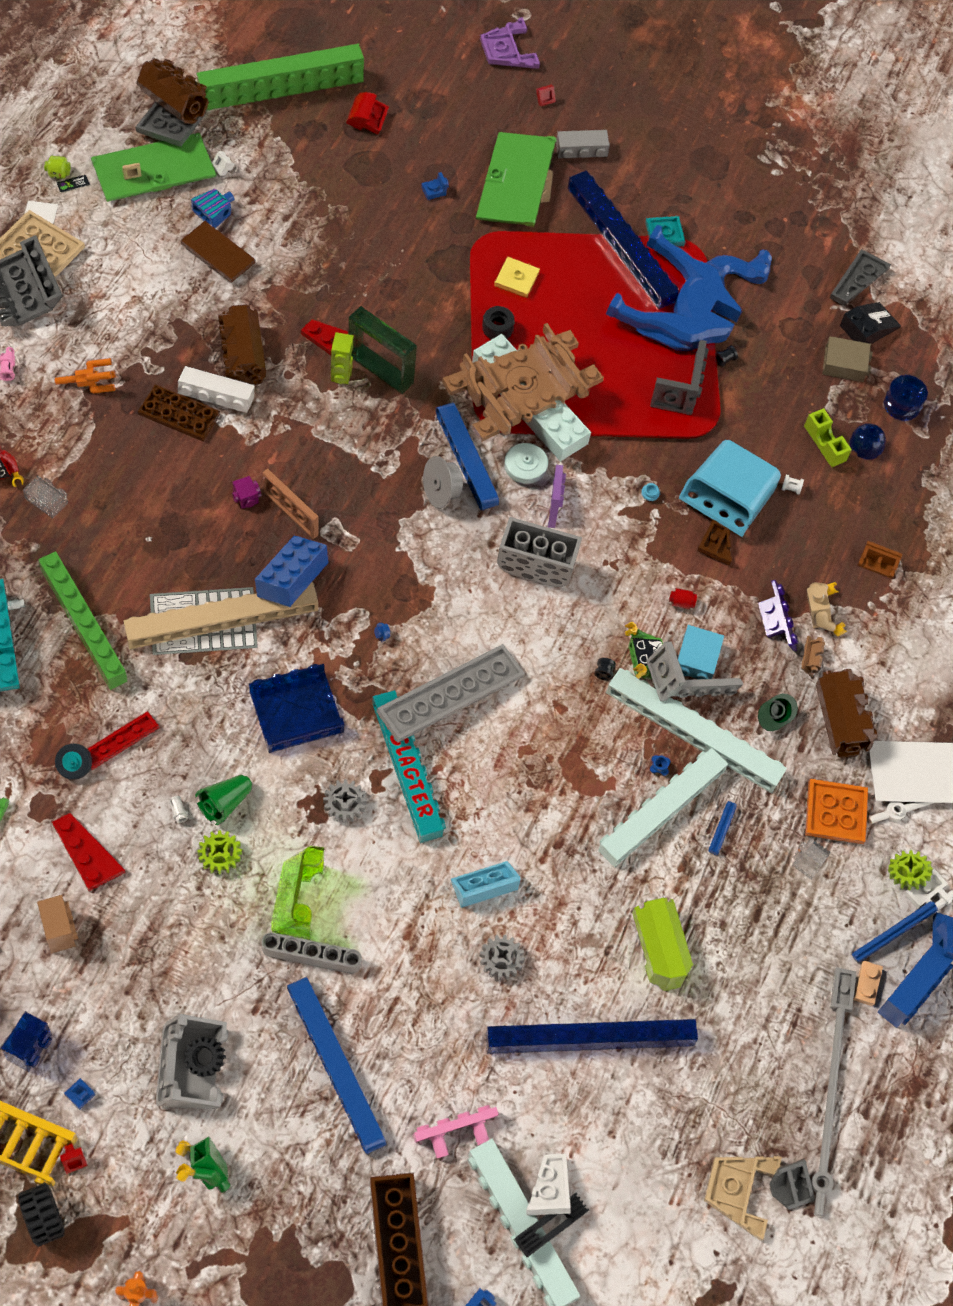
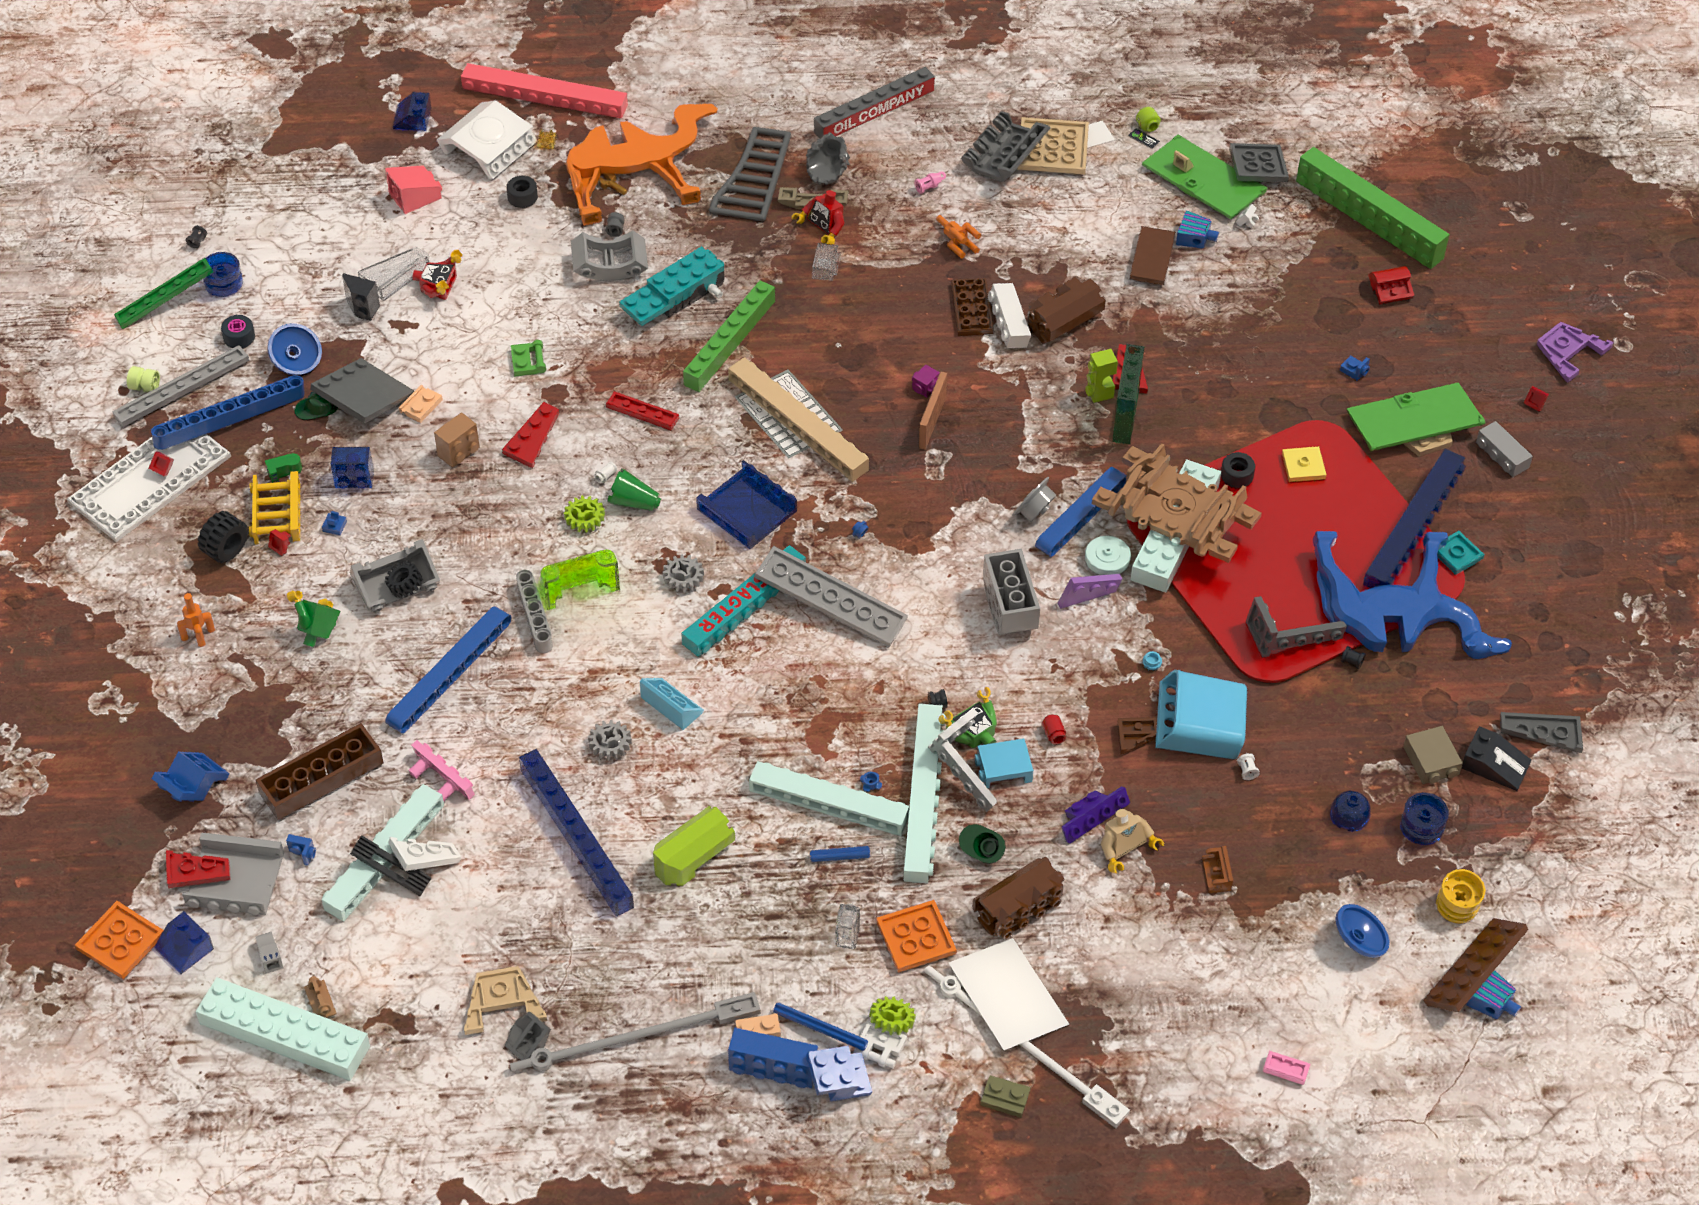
camera: 70 degrees right, 10 degrees down
black wheel [55,743,92,780] -> none
reddish brown brick [136,58,209,124] -> none
blue brick [255,535,329,607] -> none
medium nougat hinge [802,636,825,677] -> none
lime arch [804,408,852,467] -> none

